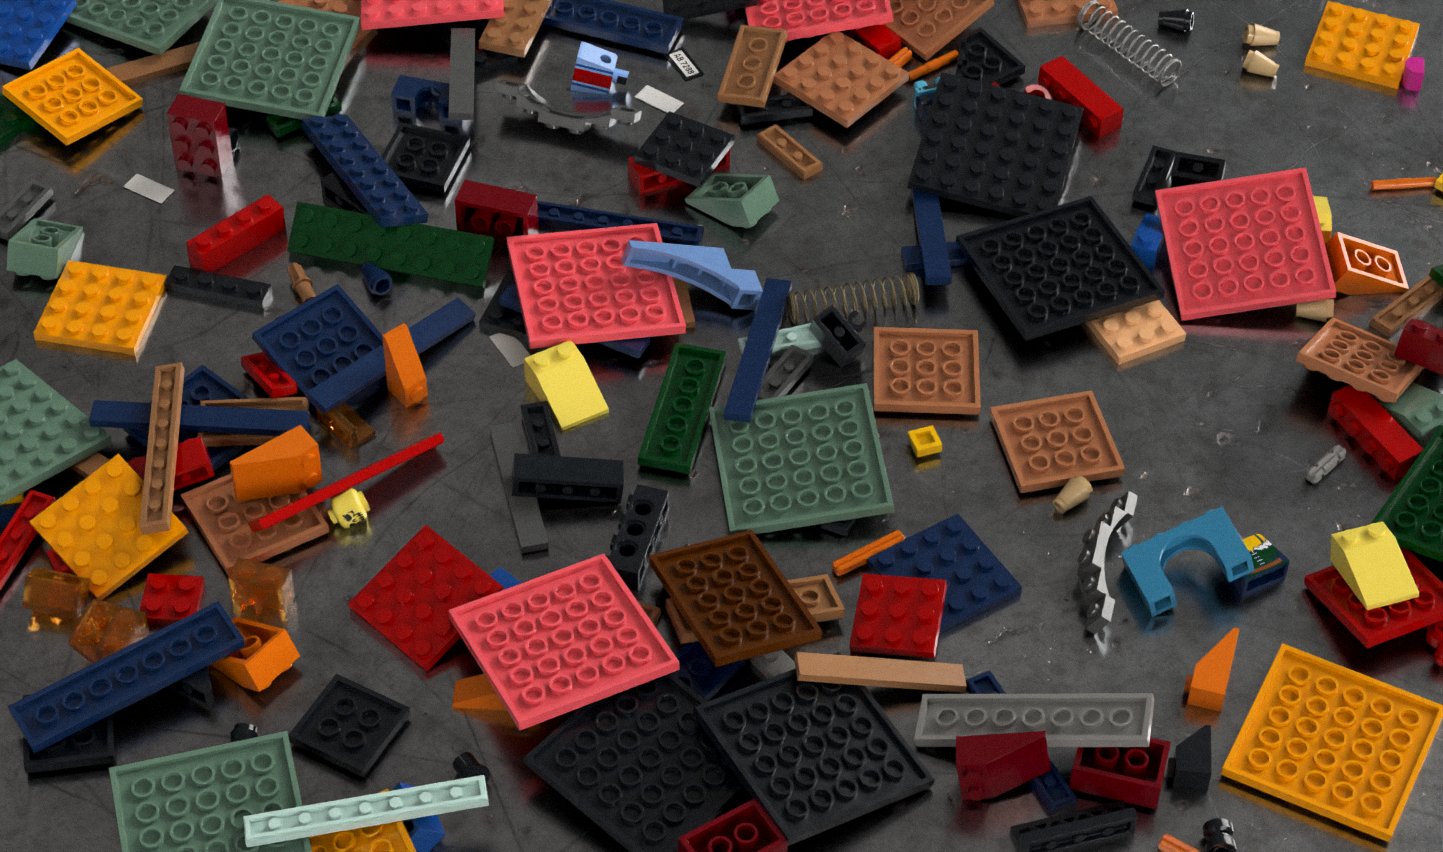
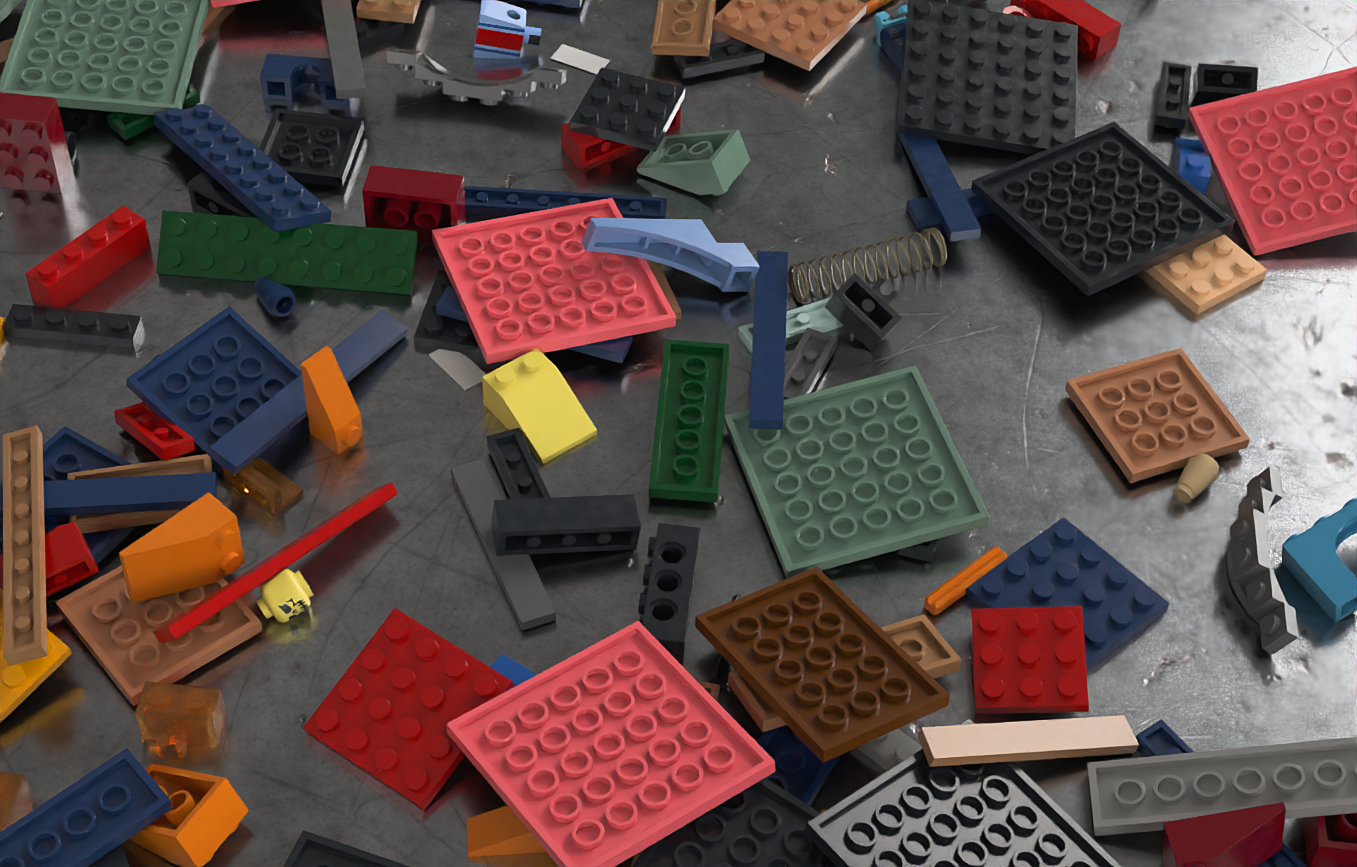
camera: 10 degrees left, 0 degrees up
red plate [137,573,205,626] -> none
medium nougat axle [287,262,316,304] -> none
sticker [664,47,704,81] -> none
medium nougat tile [757,124,823,180] -> none
nougat plate [873,327,981,415] -> none
yellow plate [907,425,943,458] -> none

